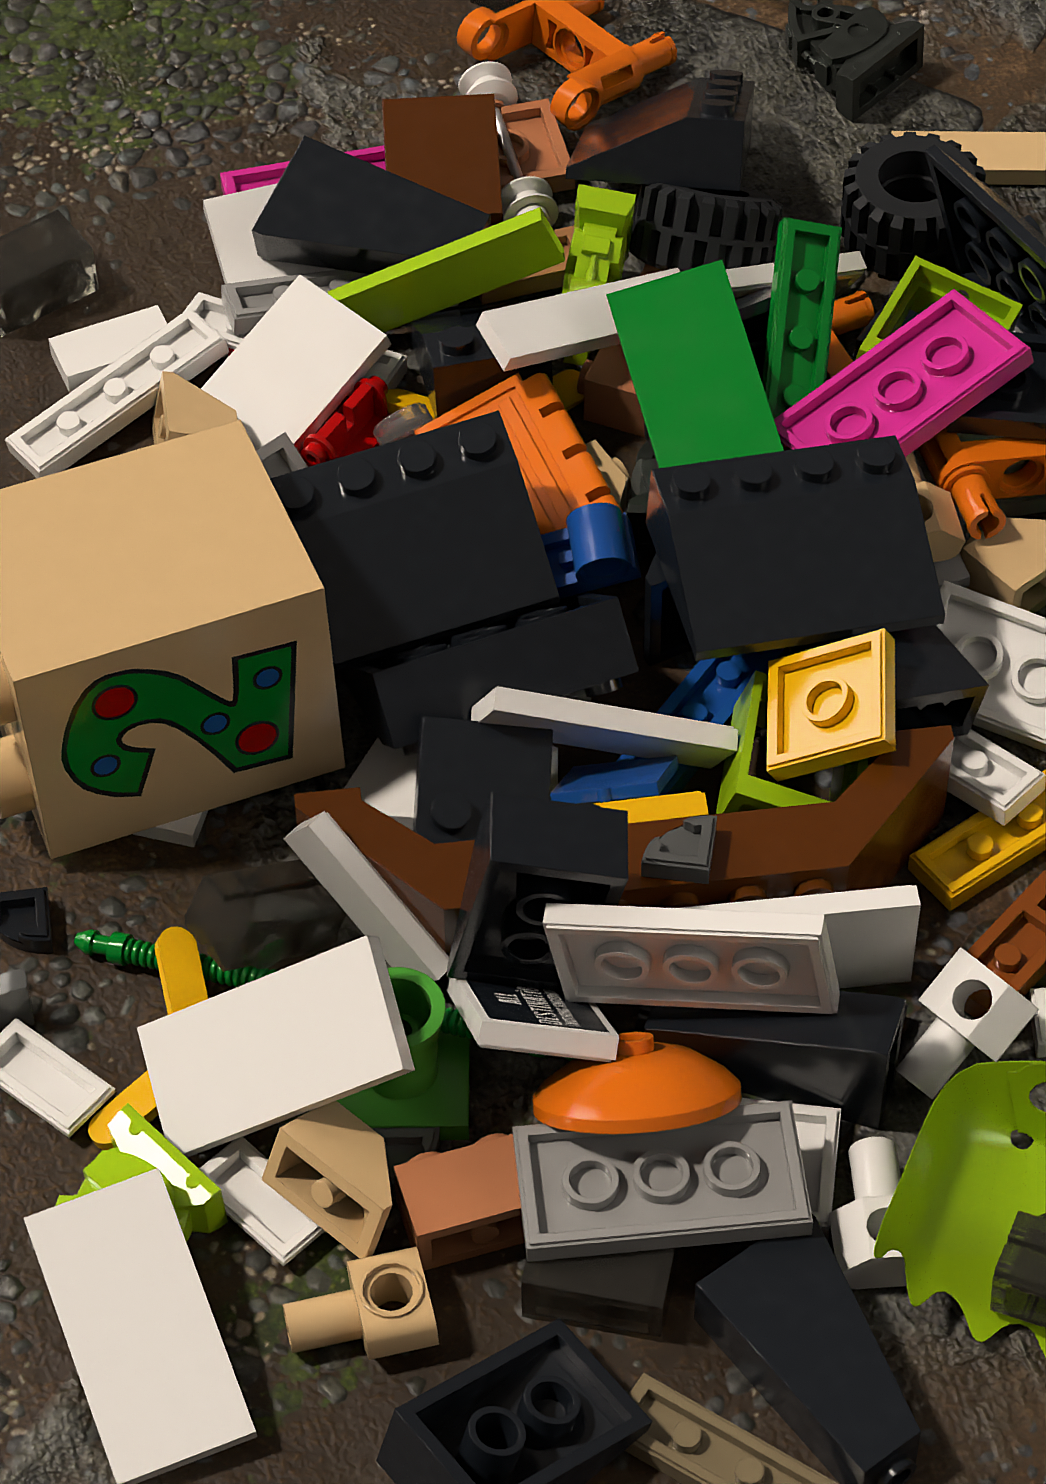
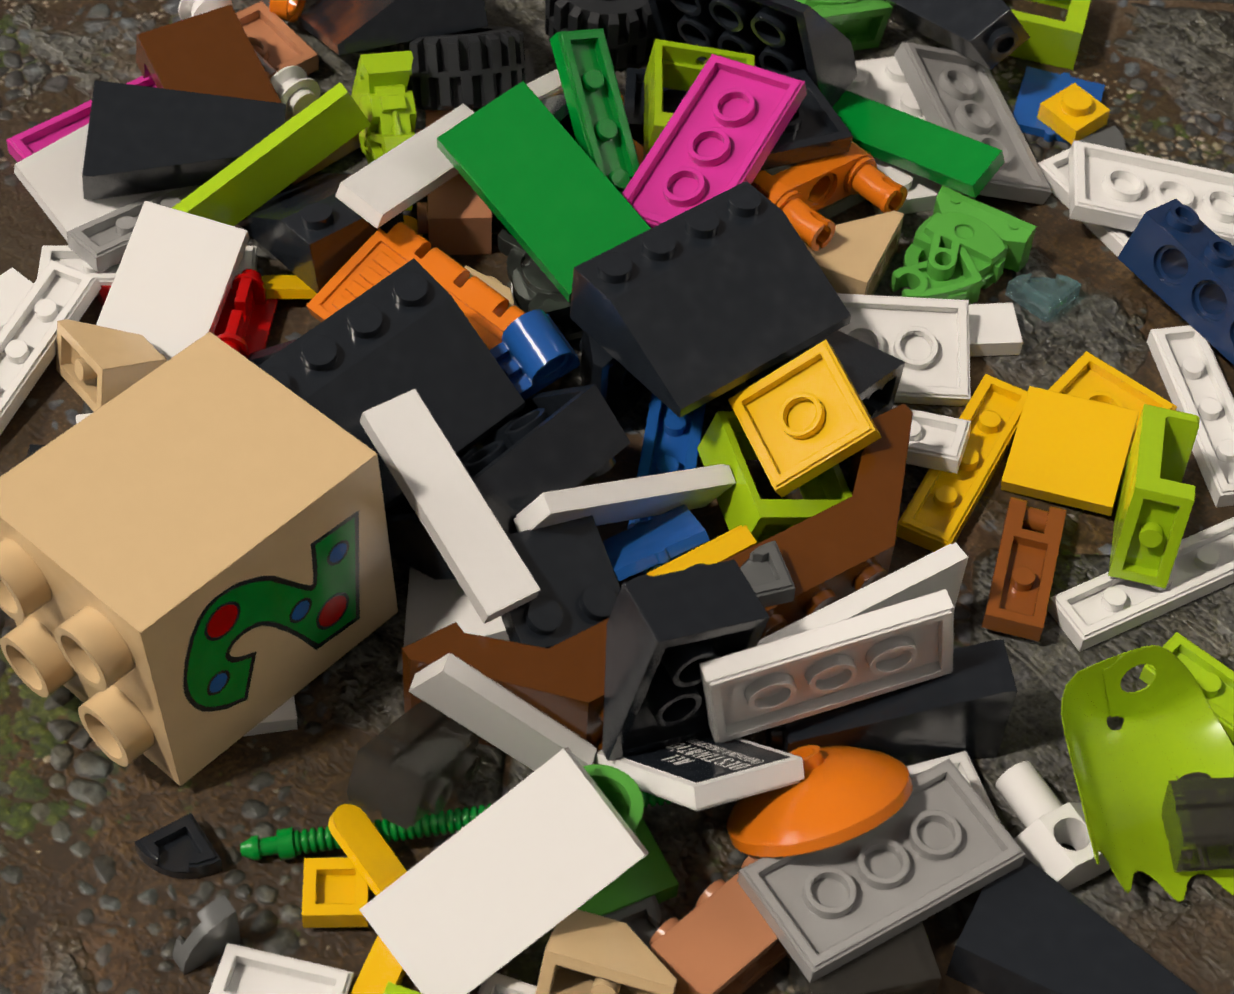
camera: 30 degrees left, 0 degrees up
clear tile [373,403,433,446] -> none
white piece [895,947,1039,1099] -> none
none -> yellow plate [302,858,369,928]
none -> white tile [360,389,541,624]

